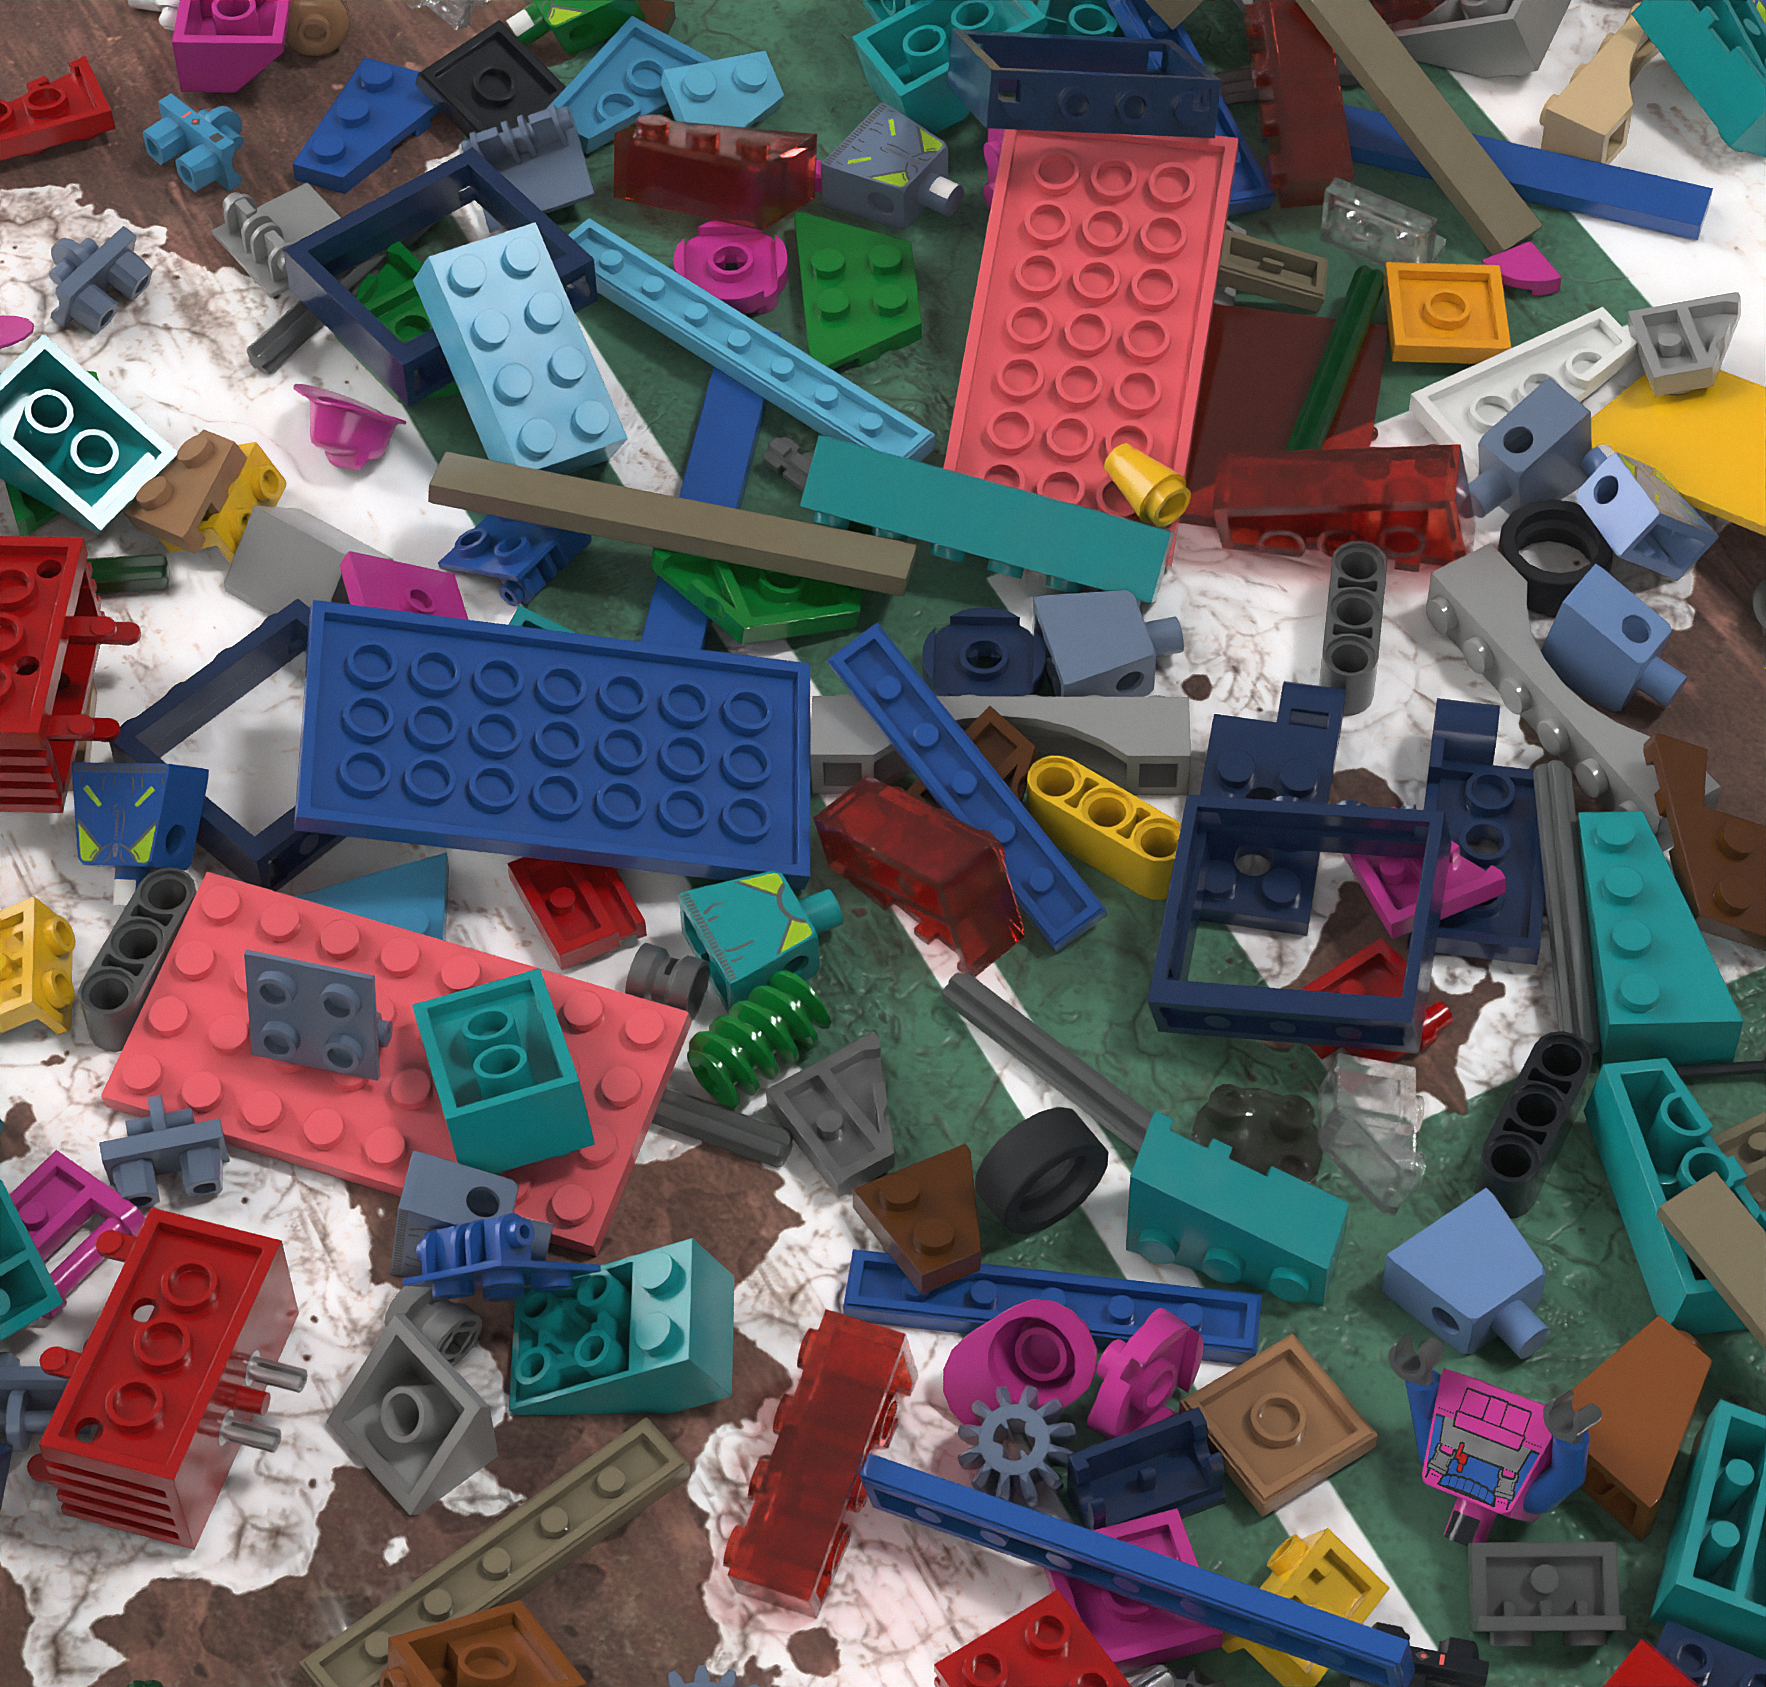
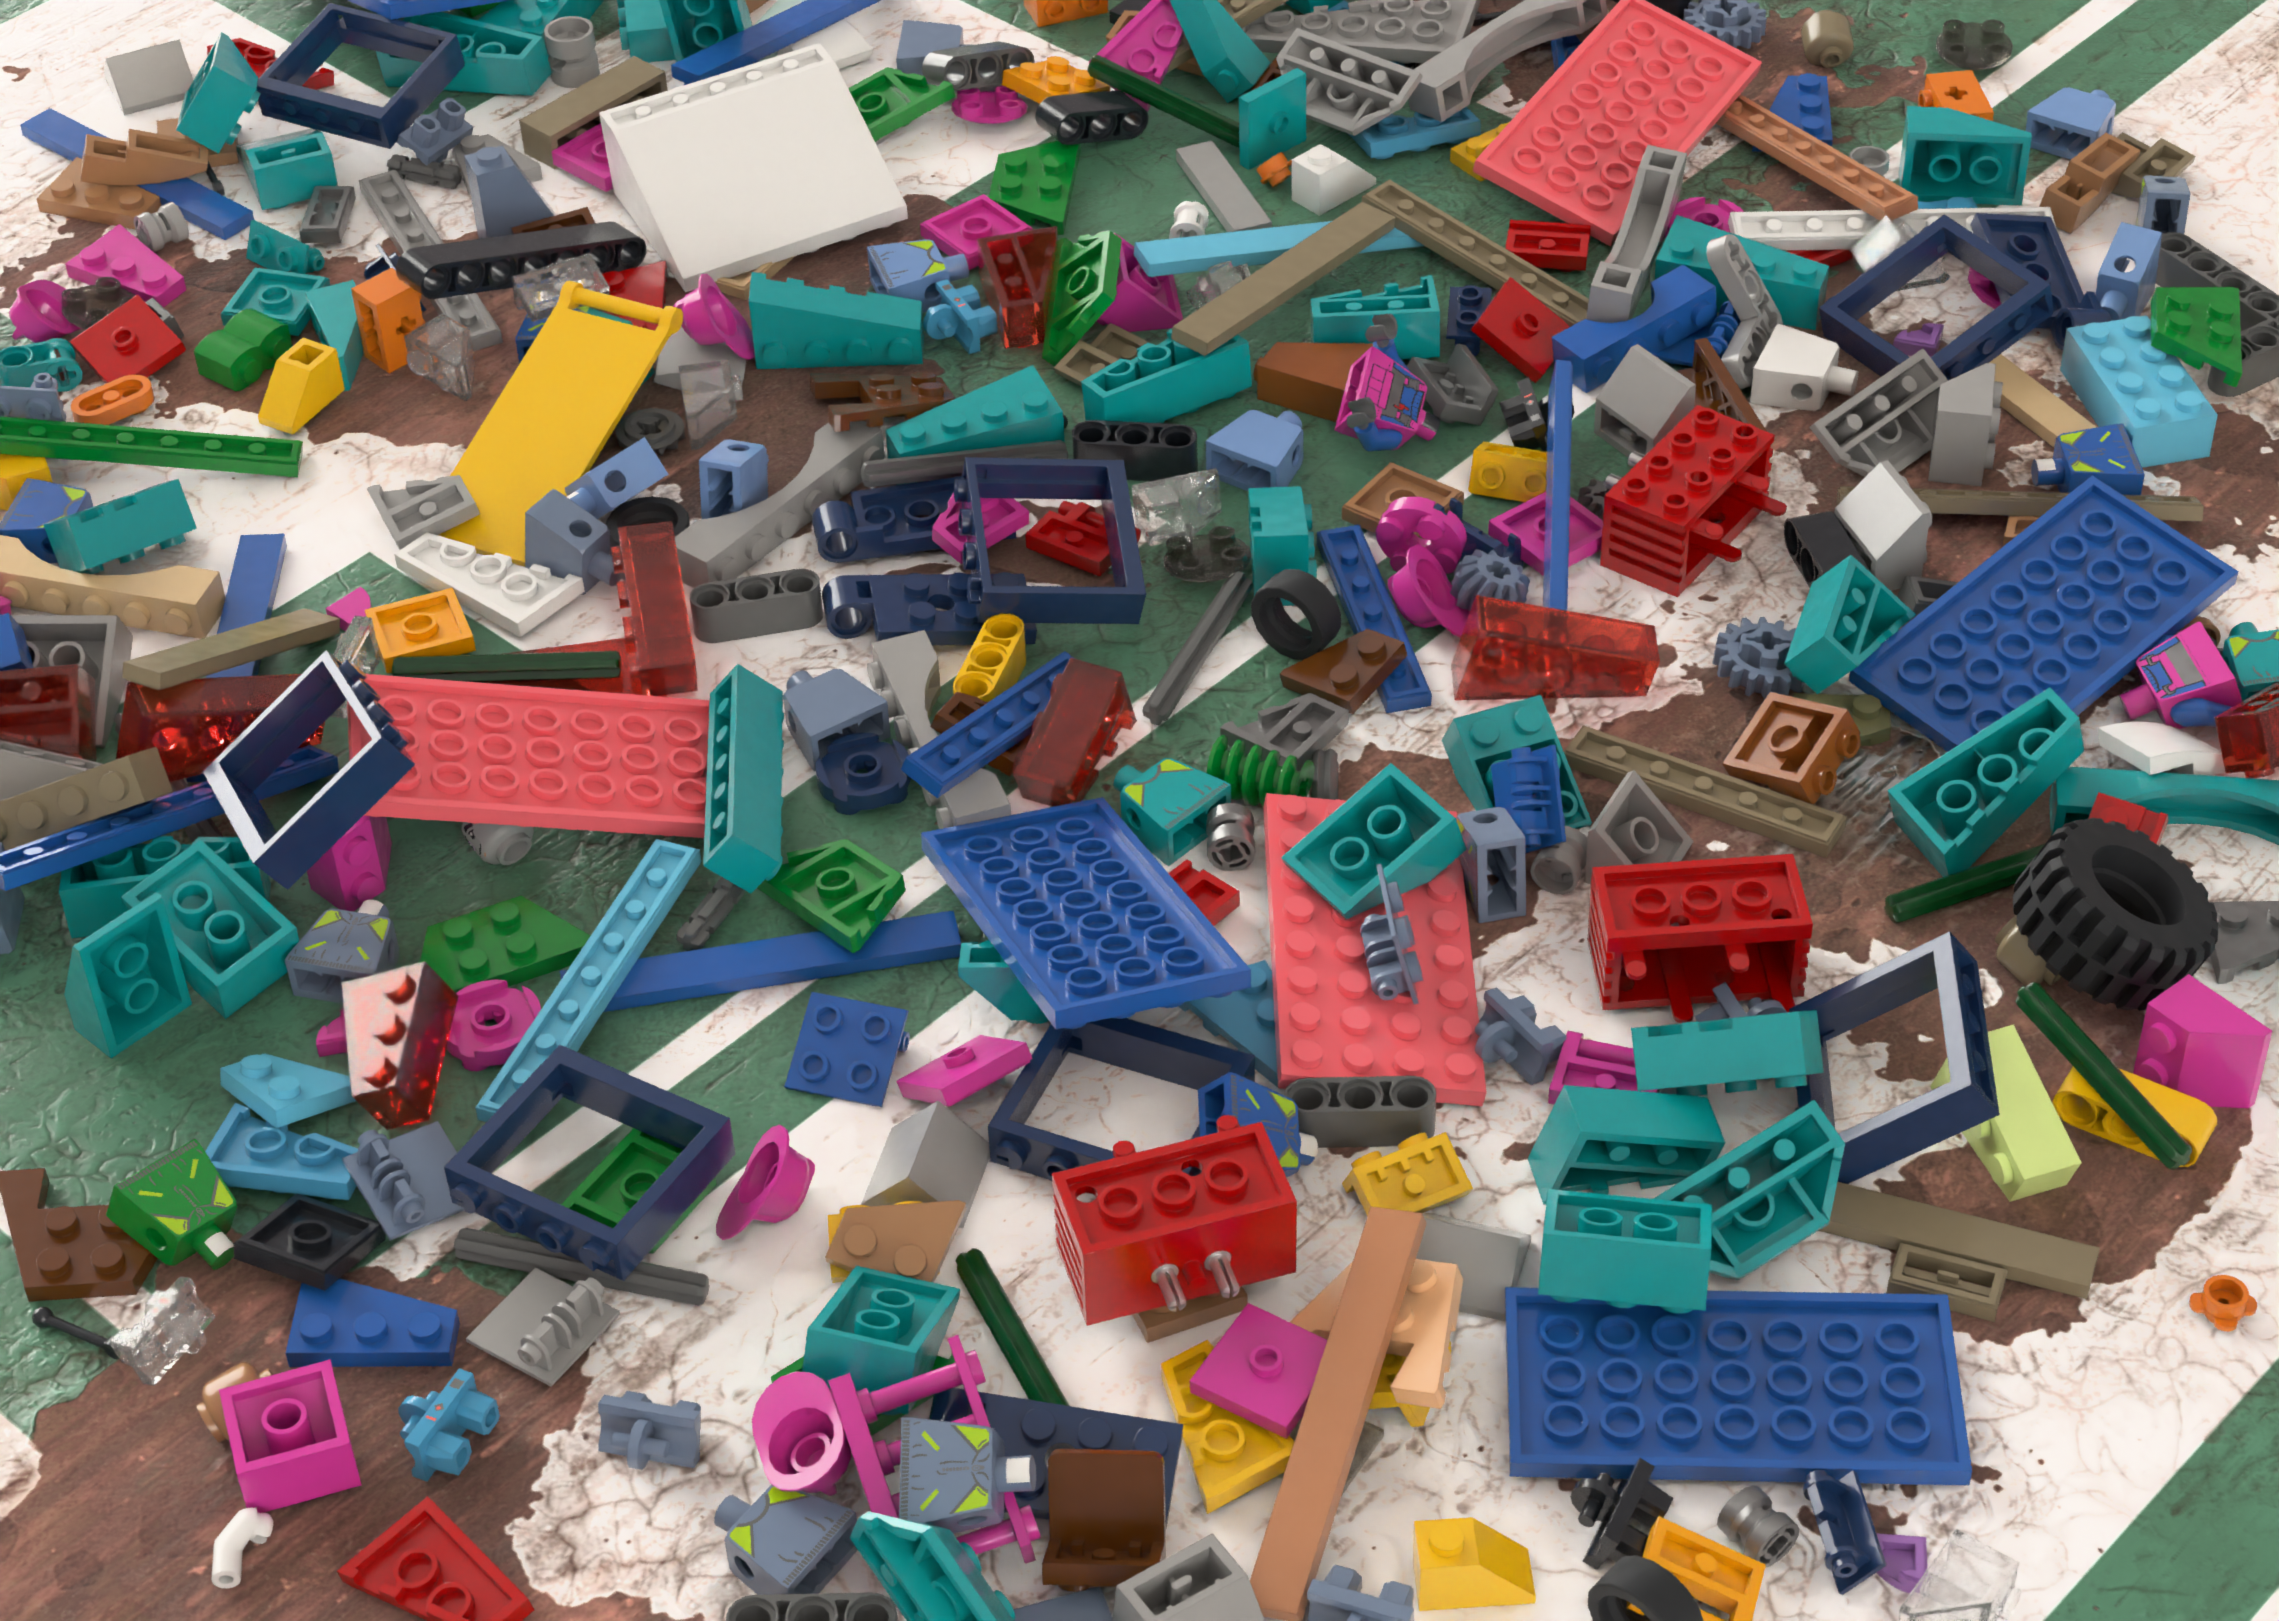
camera: 110 degrees left, 10 degrees down
medium azure brick [413,222,628,475] -> none
dark tan tile [428,451,917,596] -> none
yellow cone [1104,443,1191,527] -> none

